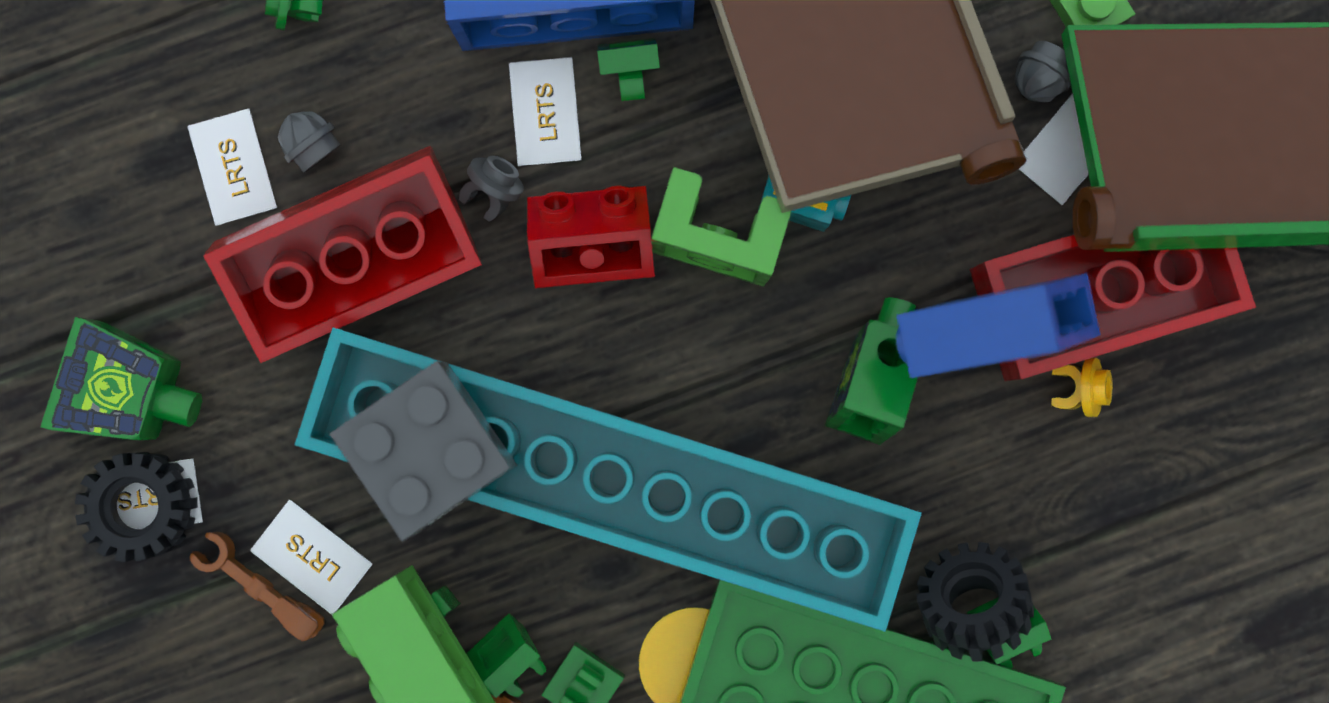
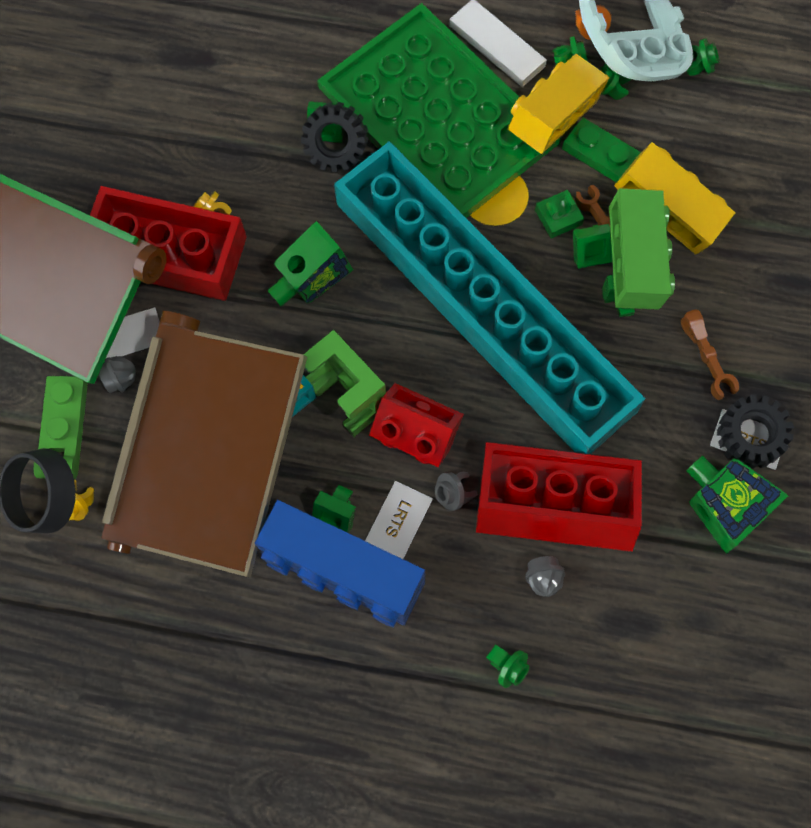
camera: 145 degrees left, 15 degrees down
white sticker [188,108,277,226] -> none
white sticker [250,499,372,615] -> none
dark grey brick [330,360,518,541] -> none
blue brick [896,273,1100,378] -> none

